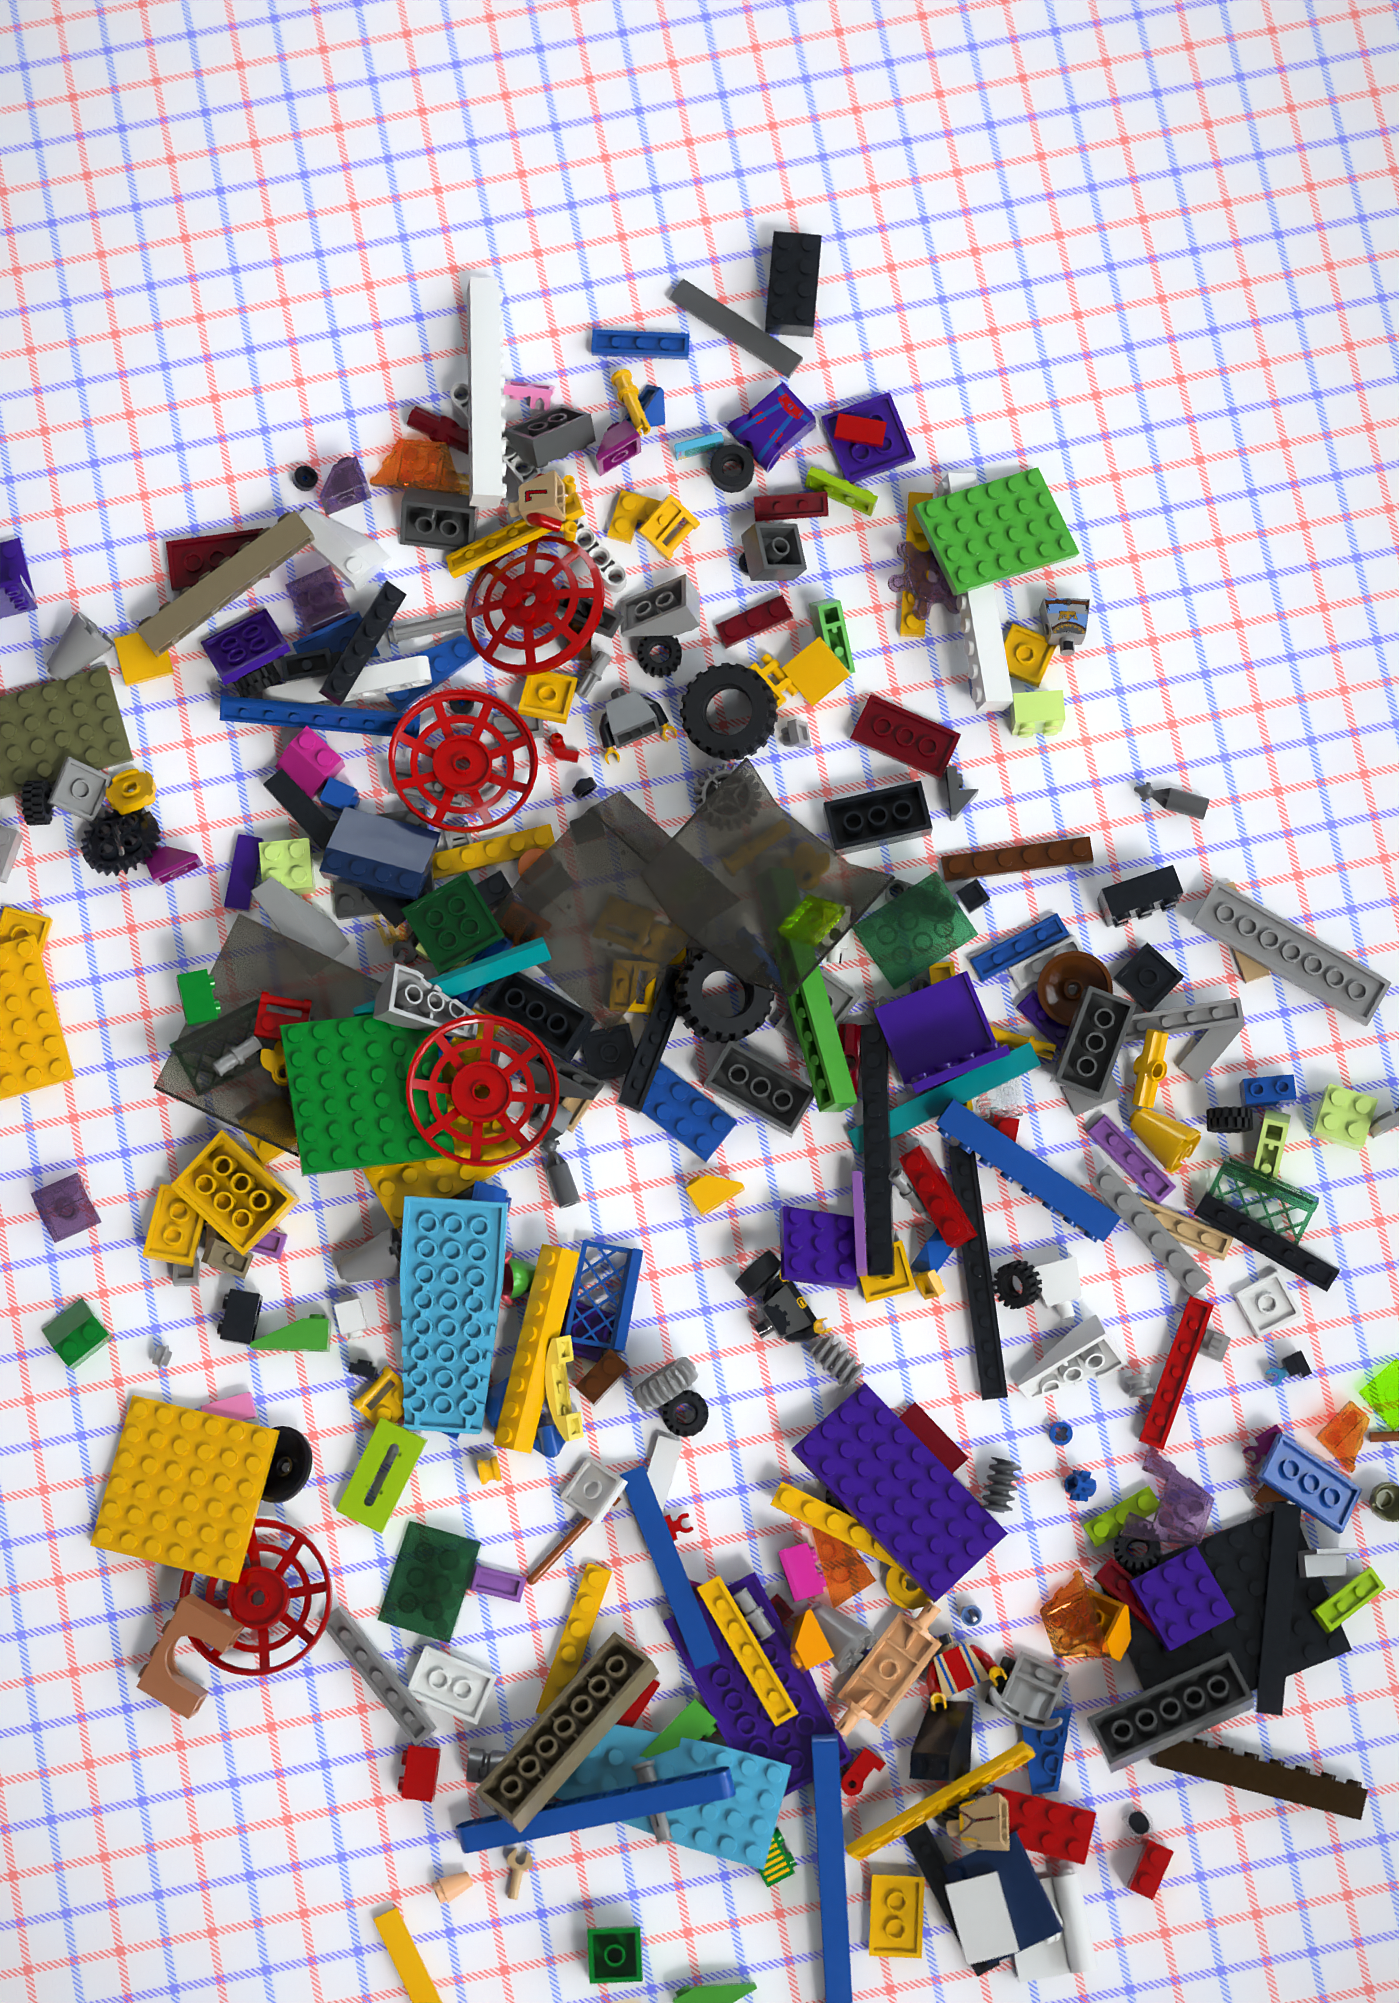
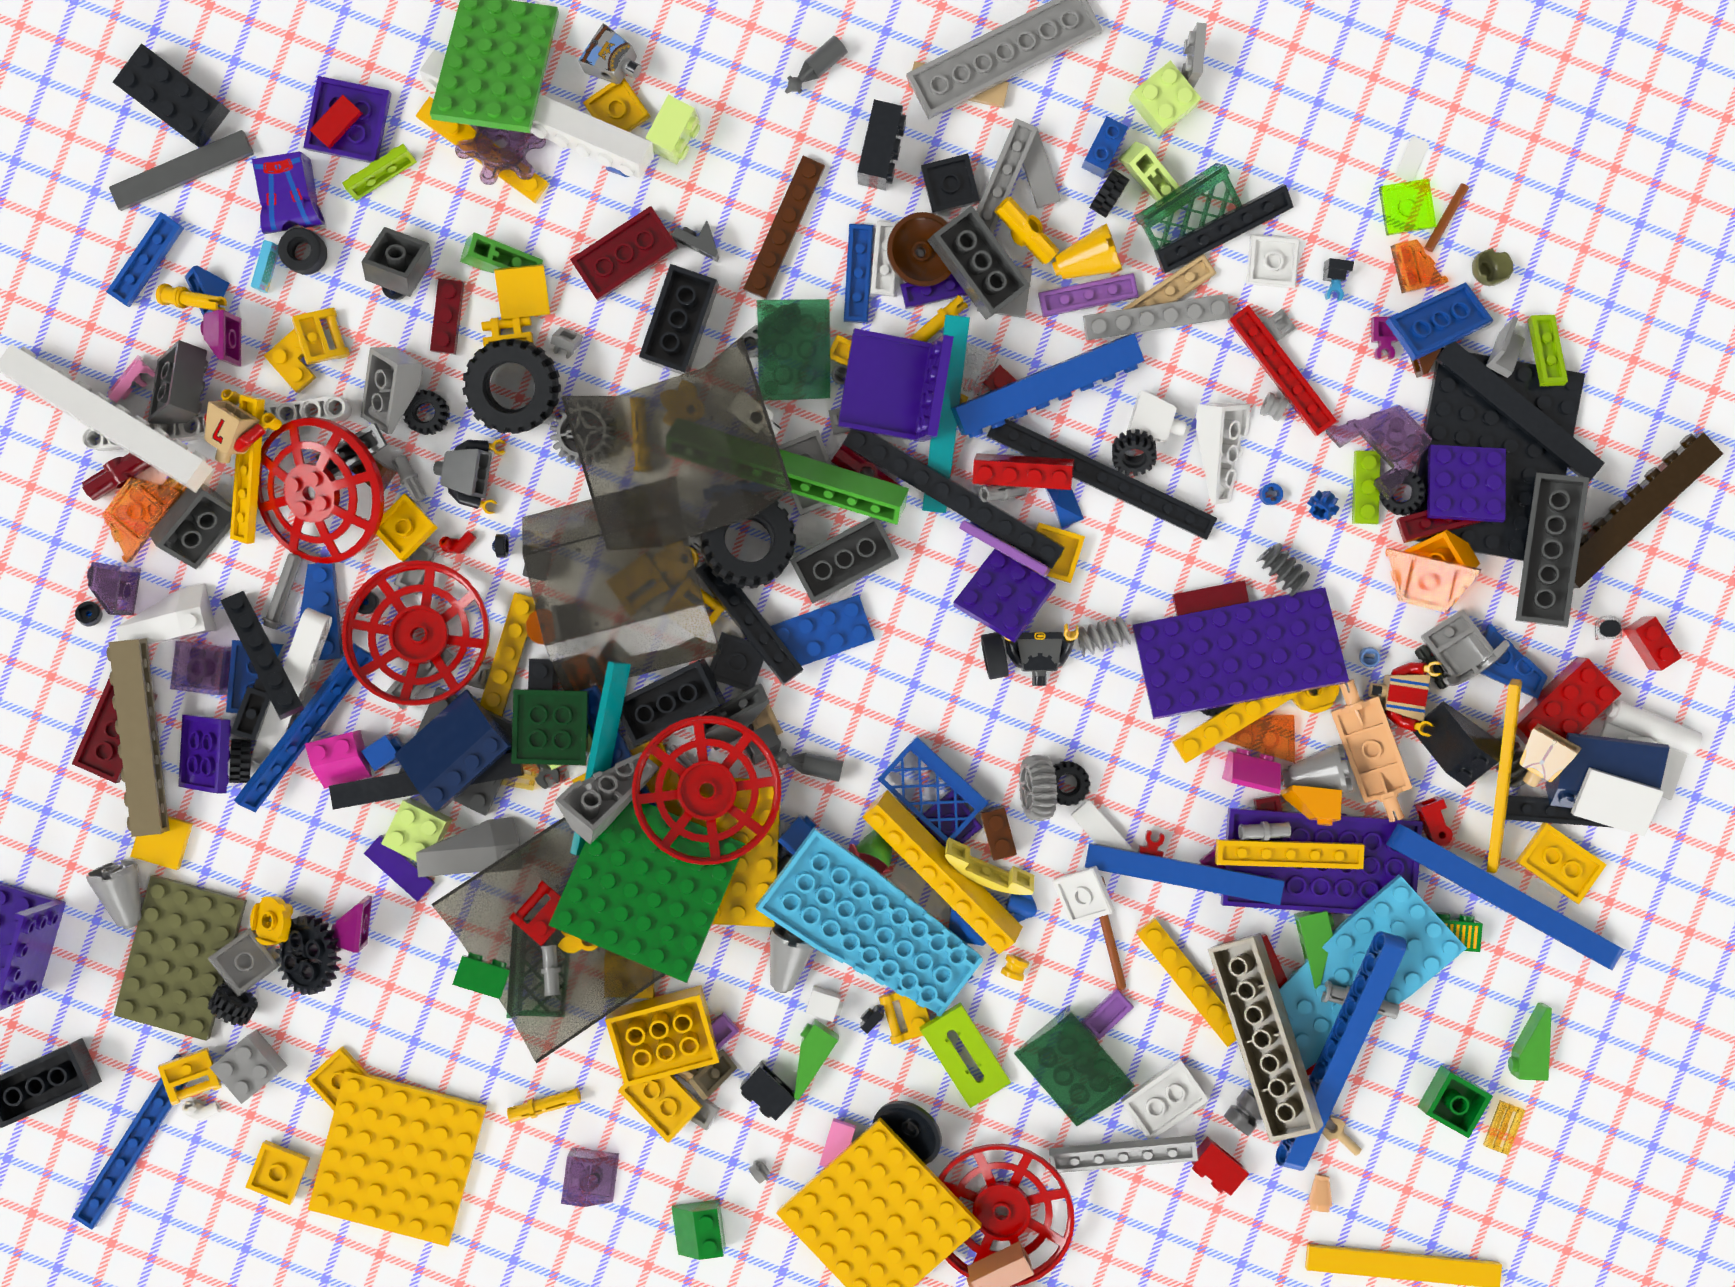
camera: 60 degrees left, 10 degrees up
yellow slope [685,1175,745,1217] -> none
dark red plate [753,491,829,522] -> none
clear neon green tile [777,894,847,947] -> none
yellow plate [913,1269,946,1300] -> none
black panel [954,878,991,914] -> none
none -> yellow pin [507,1087,581,1123]

